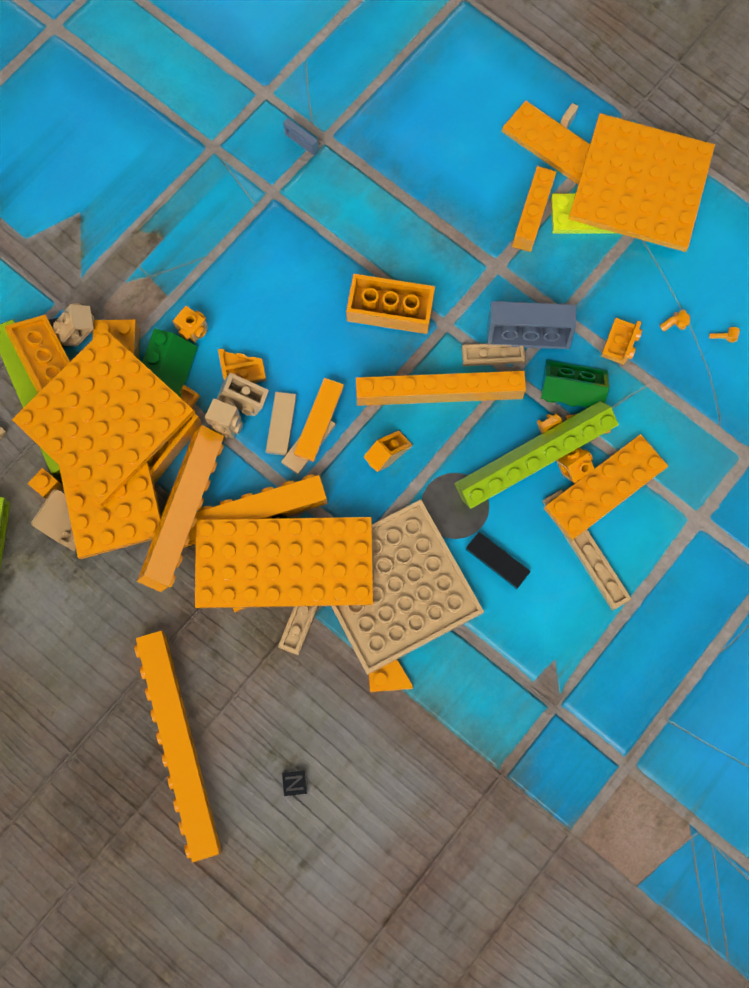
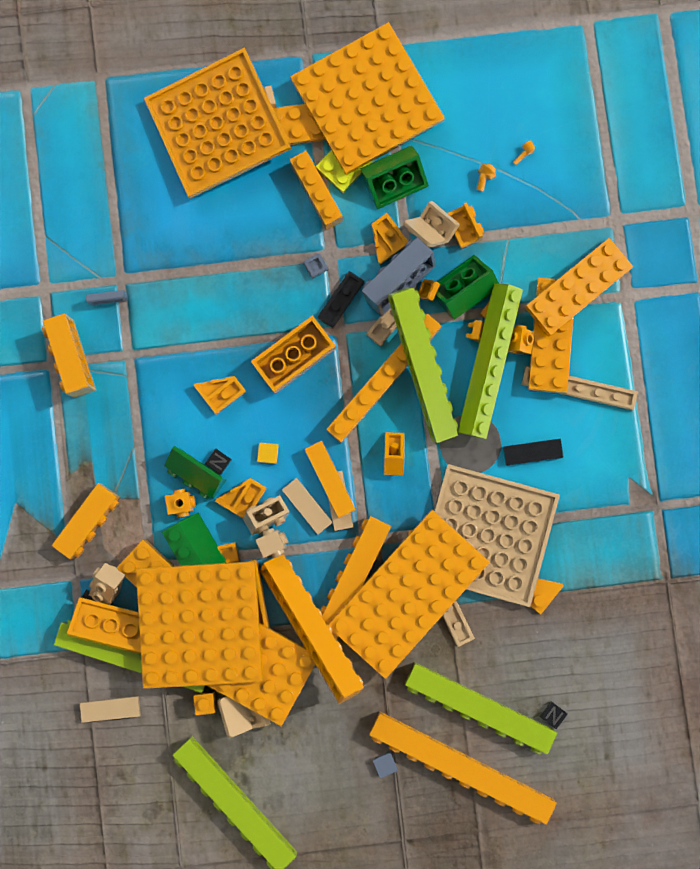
camera: 40 degrees left, 10 degrees up
none -> light orange brick [42,313,96,398]
none -> light orange brick [51,483,120,559]
none -> light orange plate [144,47,292,199]
none -> green slope [164,446,227,499]
none -> light orange wing [194,376,247,415]
none -> black tile [205,449,232,475]
none -> yellow tile [257,443,279,464]
none -> sand blue tile [303,253,329,279]
none -> black tile [317,271,365,328]
none -> green slope [360,145,429,209]
none -> light orange wing [372,213,409,265]
none -> sand blue tile [373,752,398,778]
none -> lime brick [387,287,458,443]
none -> tan bracket [403,201,460,247]
none -> lime brick [405,662,557,755]
none -> light orange tile [418,279,440,301]
none -> light orange plate [525,237,633,337]

